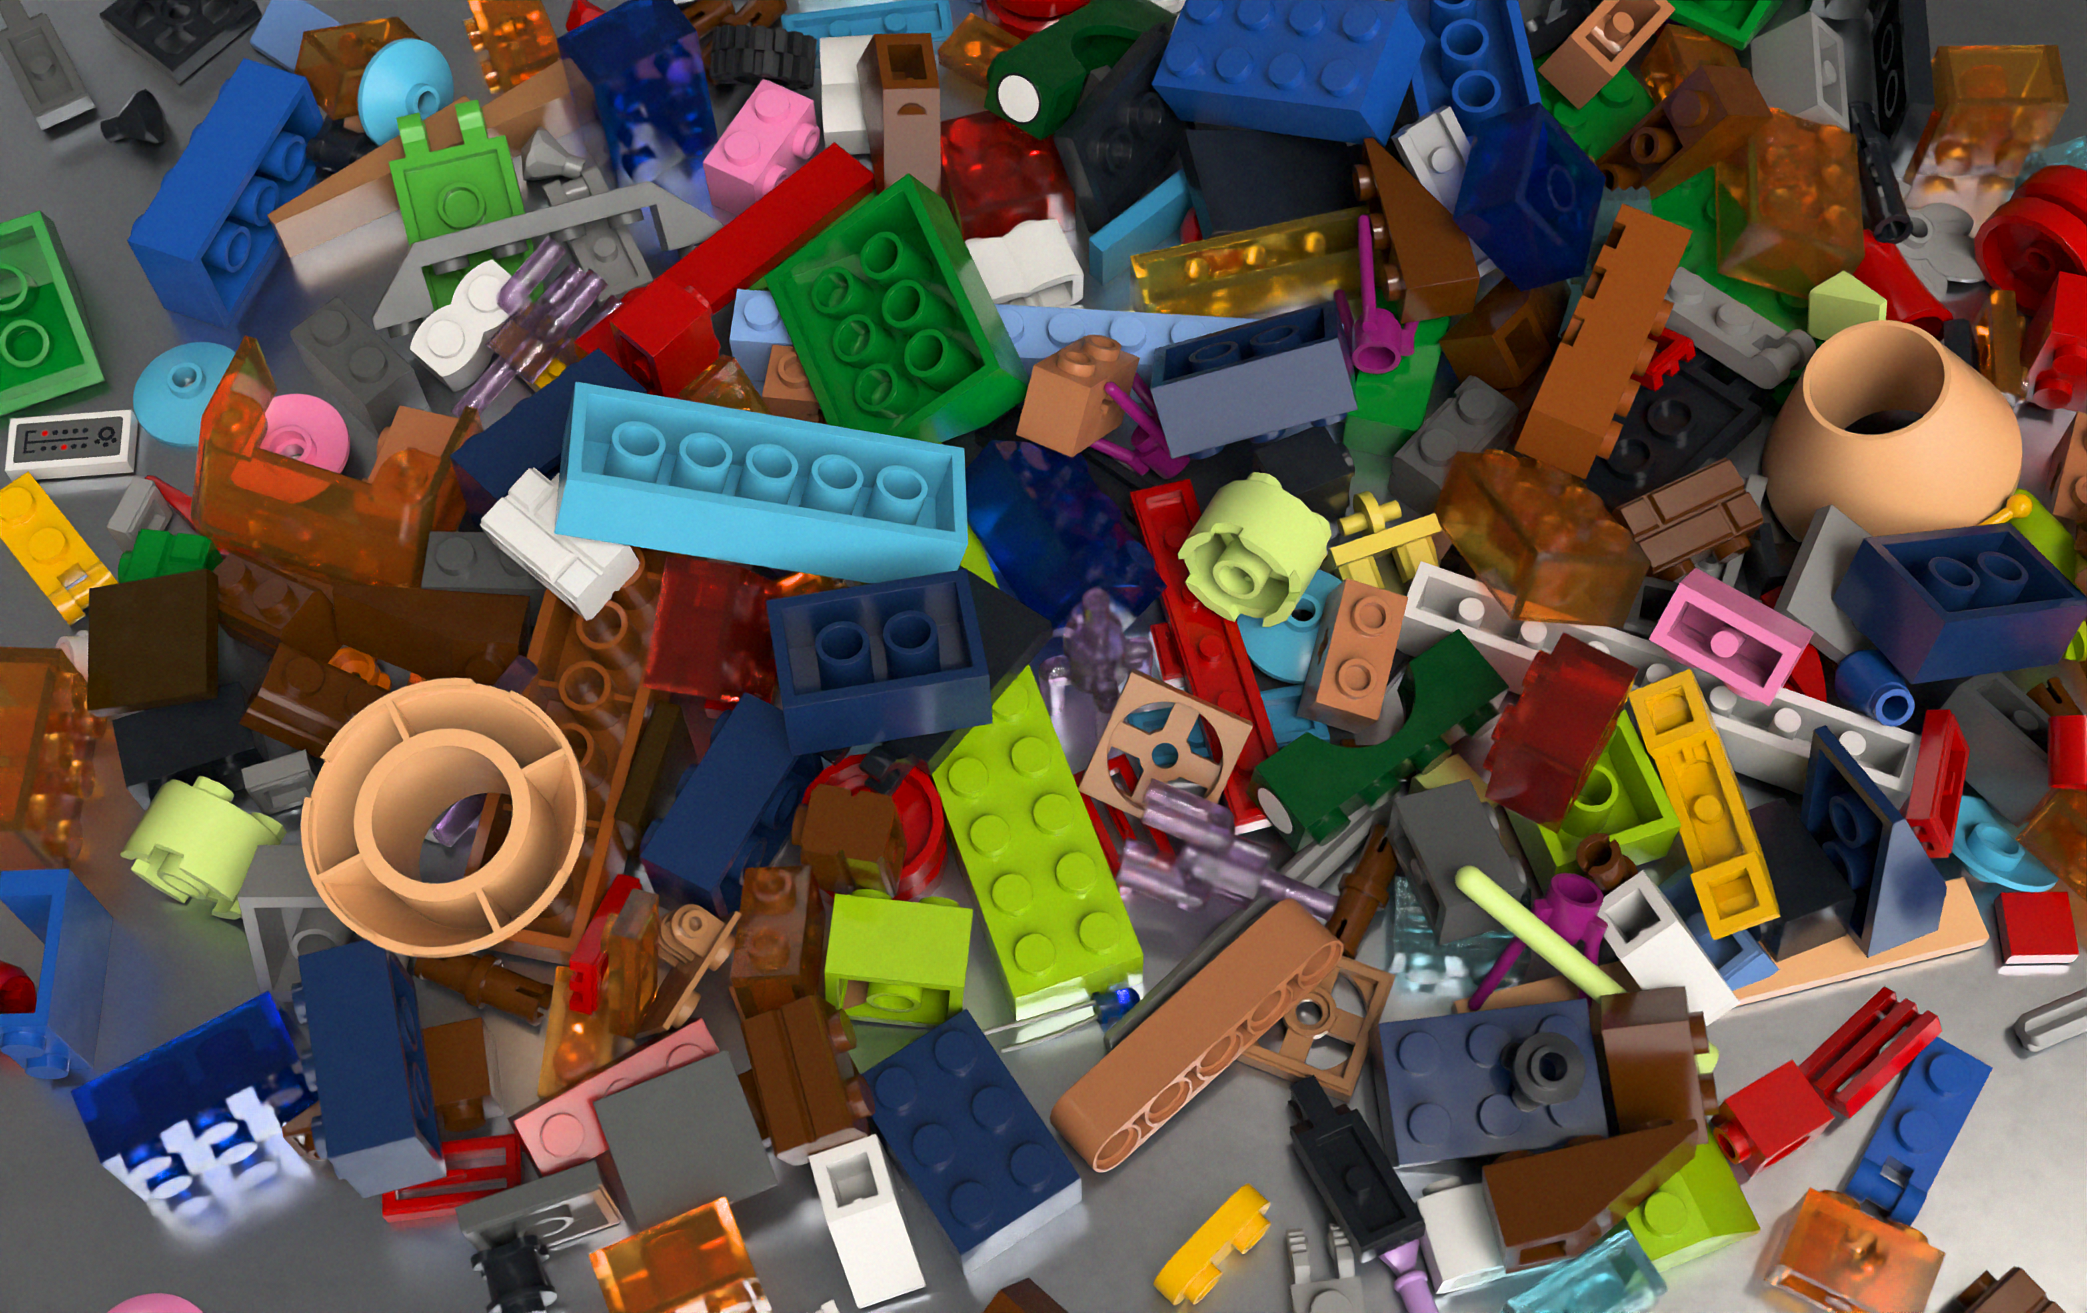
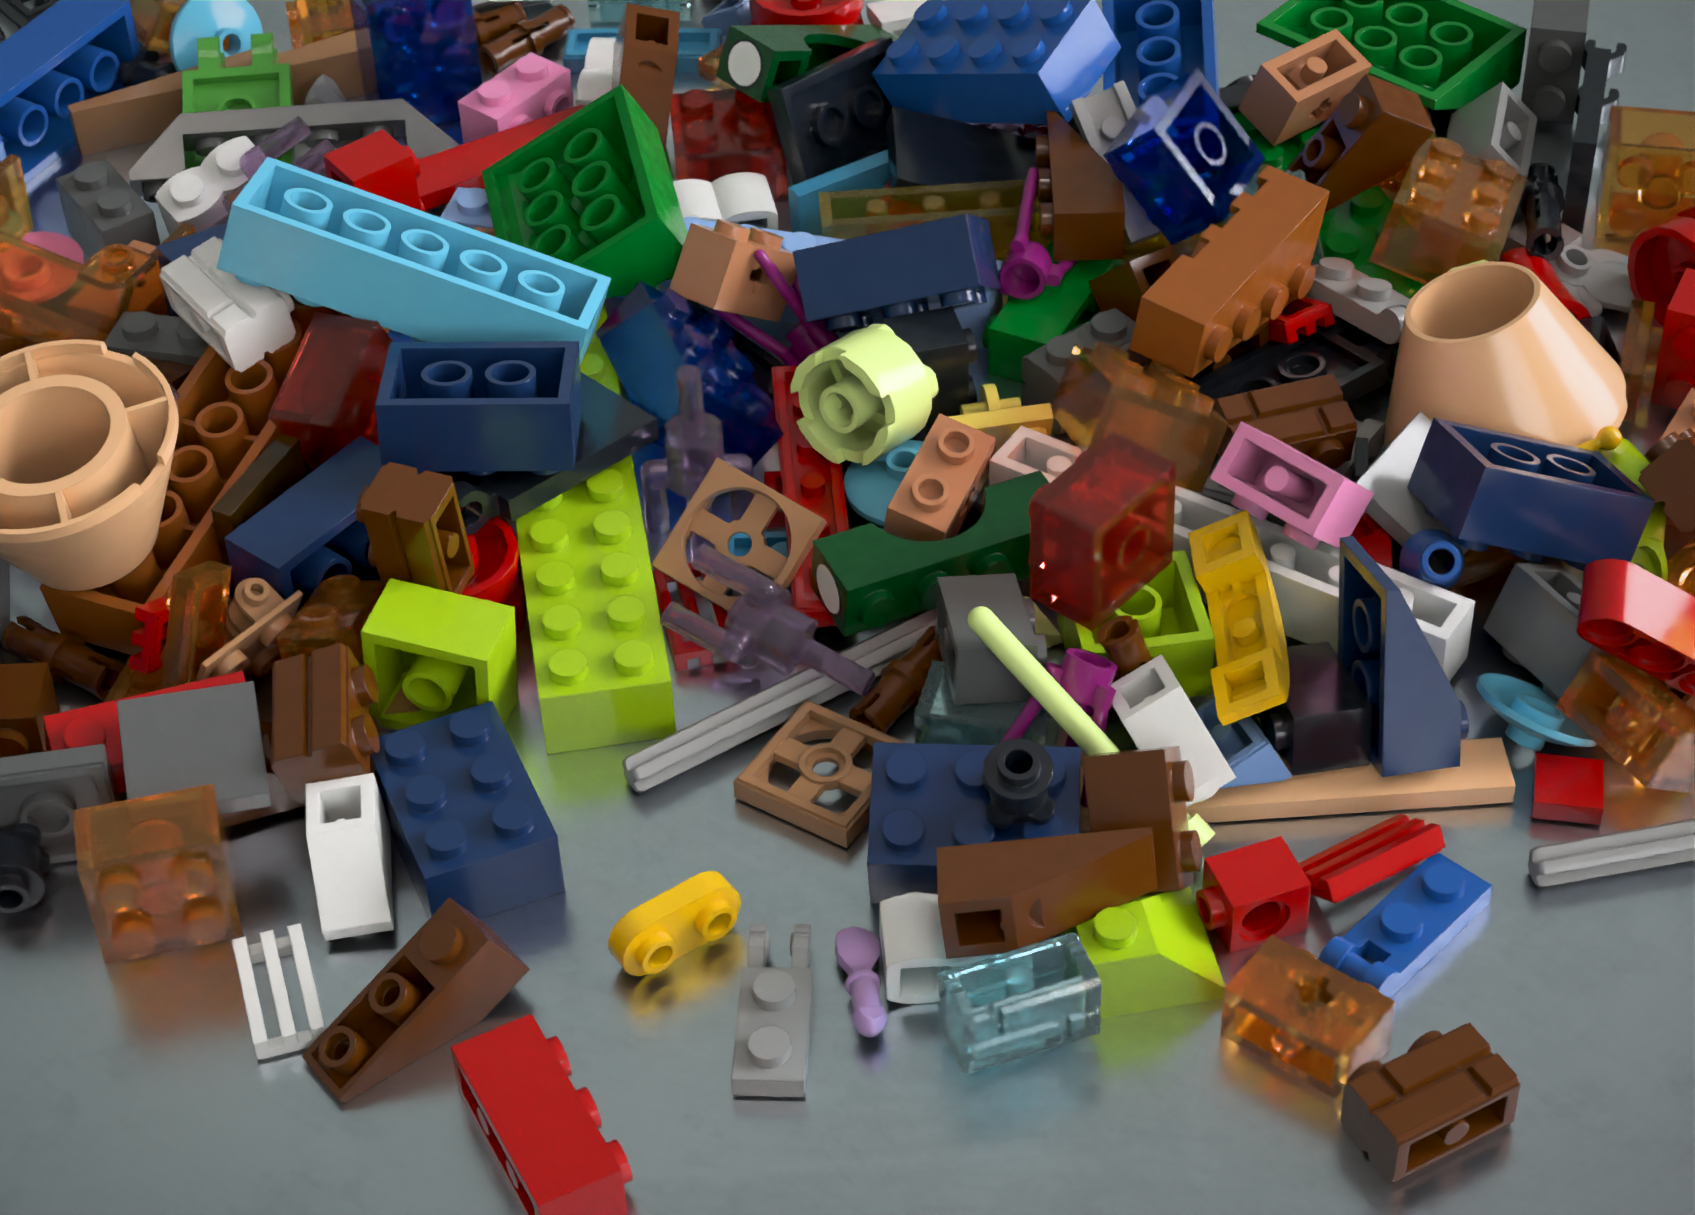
camera: 10 degrees right, 20 degrees down
black tyre [709,25,817,91] -> none
piece [982,988,1140,1053] -> none
nougat beam [1050,898,1344,1173] -> none
black hinge [1288,1075,1426,1264] -> none
red tile [1906,709,1970,858] -> none

